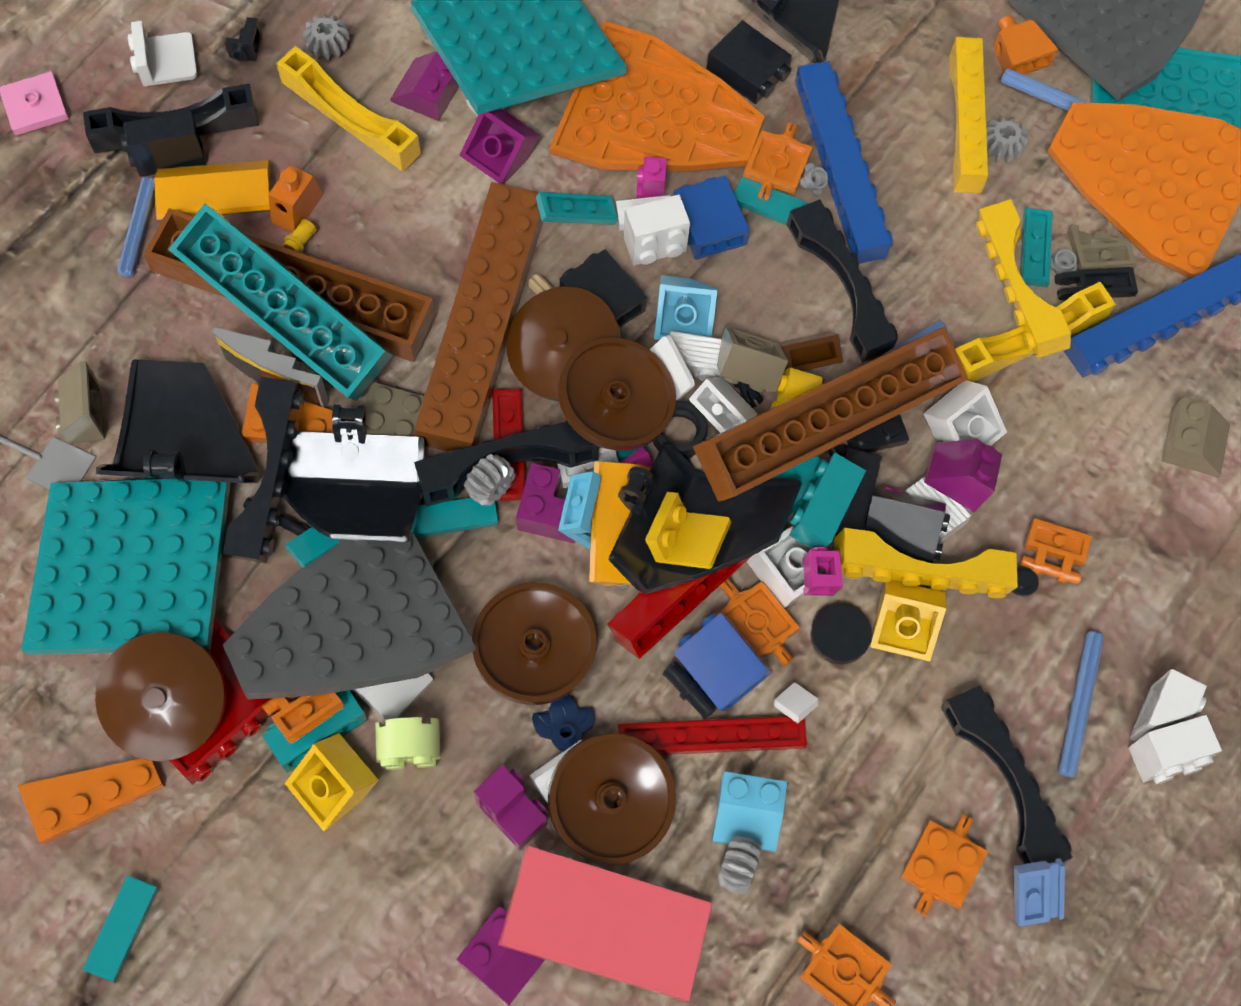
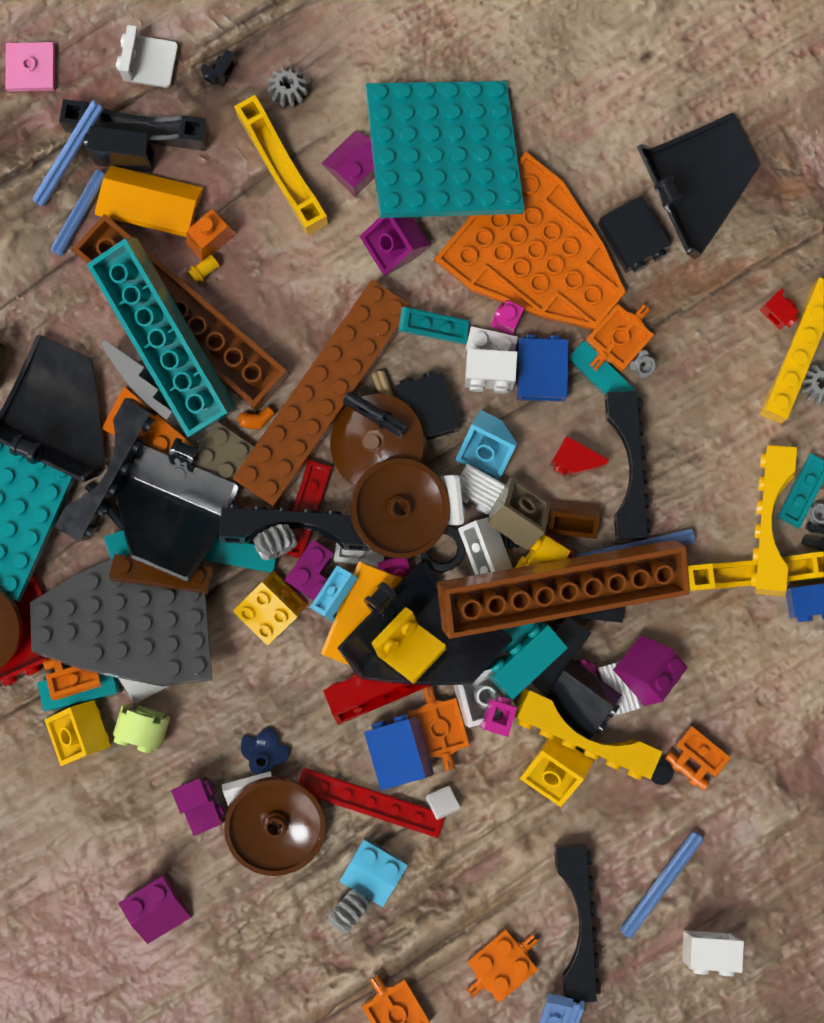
camera: 25 degrees right, 15 degrees up
reddish brown dish [472,582,597,705] -> none
coral tile [498,846,712,1001] -> none
black pin [662,661,718,720] -> none
blue brick [795,61,893,264] -> none
black tile [810,603,872,665] -> none
white slope [923,380,1007,446] -> none
white slope [1129,669,1207,741] -> none
none -> medium blue axle [33,100,103,206]
none -> reddish brown plate [109,554,213,594]
none -> yellow bracket [233,571,308,645]
none -> orange arm [238,406,275,430]
none -> black axle [343,392,408,437]
none -> red slope [550,436,609,477]
none -> red brick [759,288,799,330]

